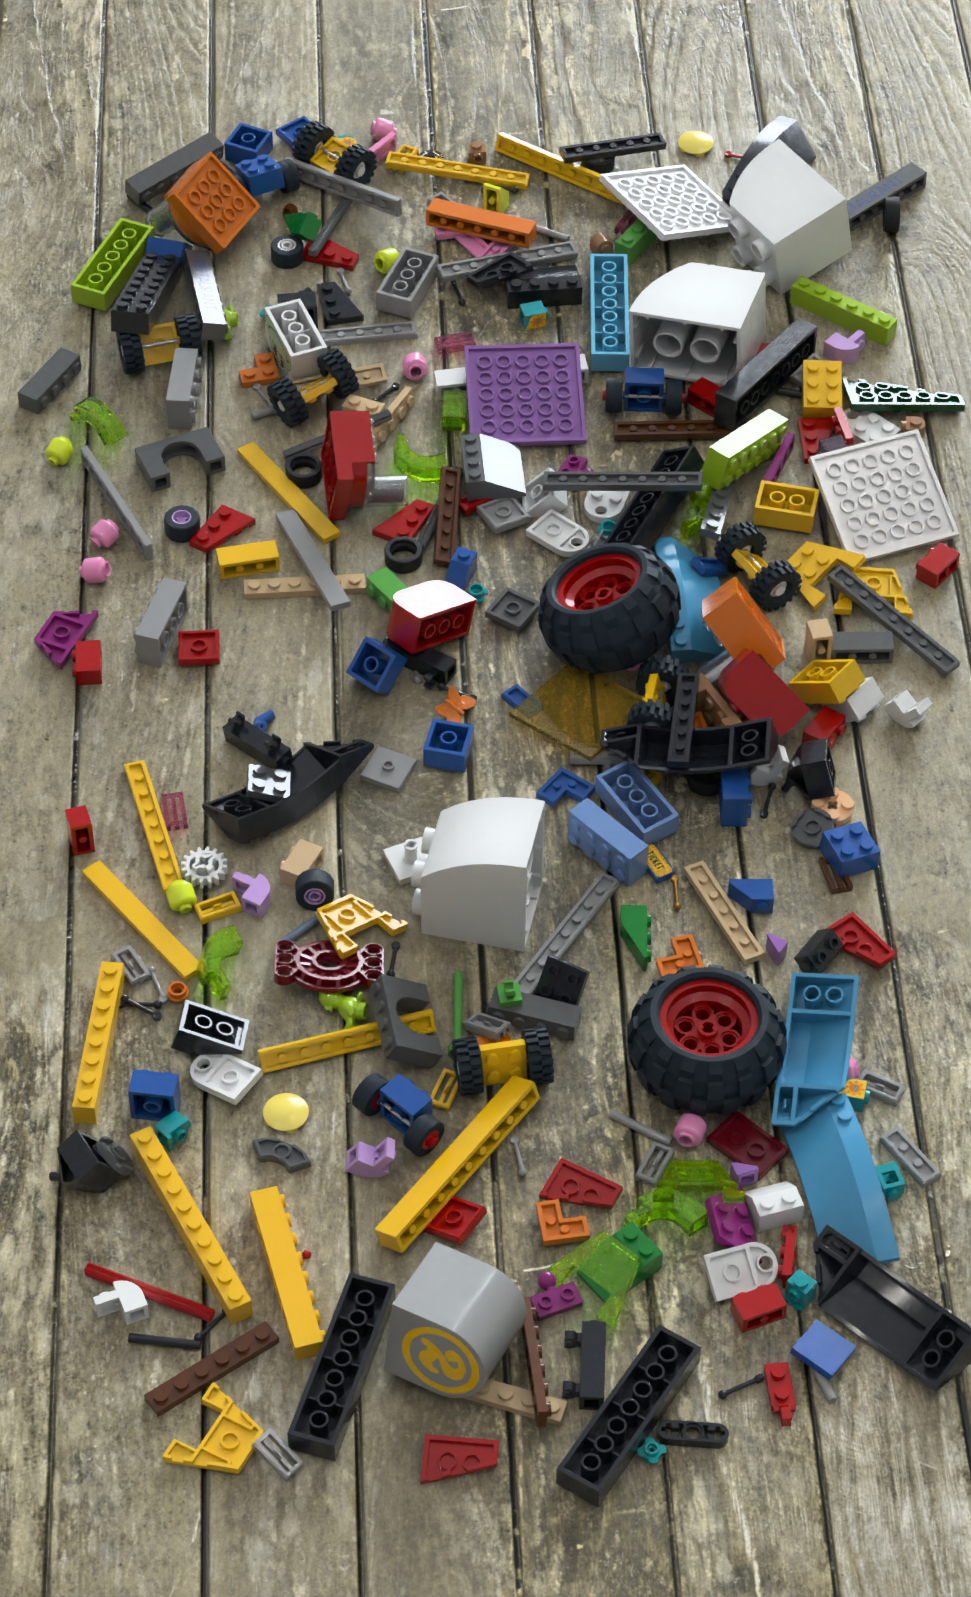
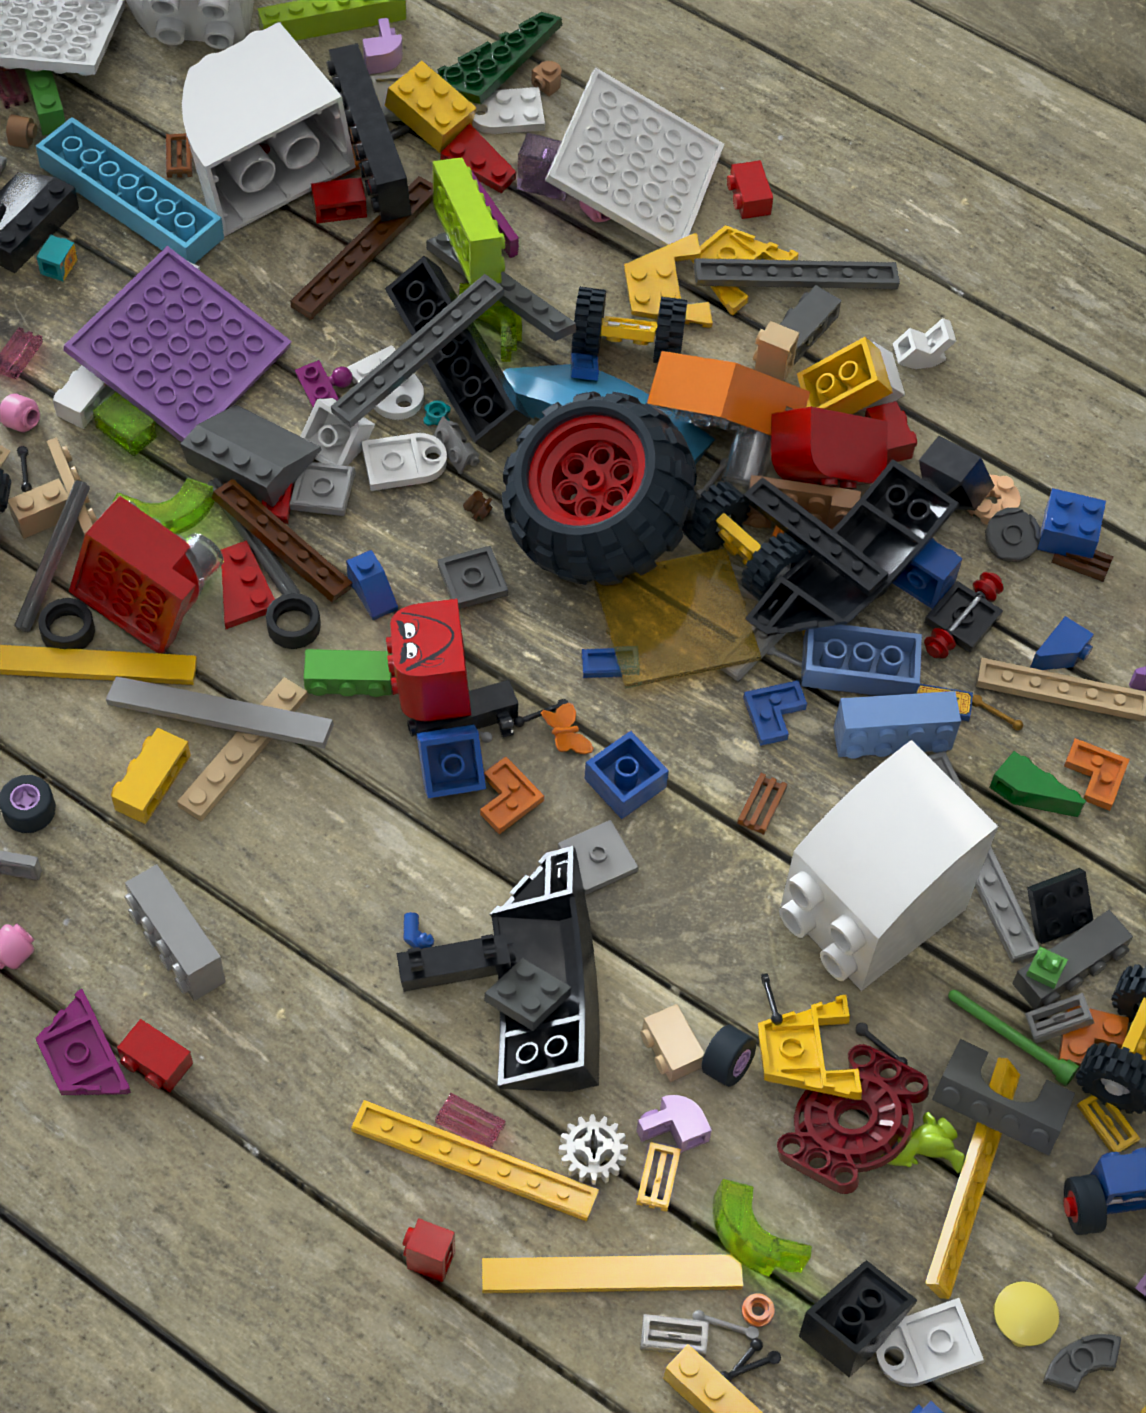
camera: 55 degrees left, 10 degrees up
neon yellow head [166,880,197,914] -> none
red plate [178,630,220,666] -> none
red wing [189,504,256,553] -> none
sand blue bar [275,915,320,945] -> none
white tile [383,836,428,885] -> none
teal plate [467,583,488,603] -> none
brick [602,367,686,415] -> none
yellow brick [753,480,820,534] -> none
wing [831,407,854,449] -> none
none -> orange plate [480,757,544,834]
none -> black hinge [761,973,783,1025]
none -> black plate [924,572,1004,659]

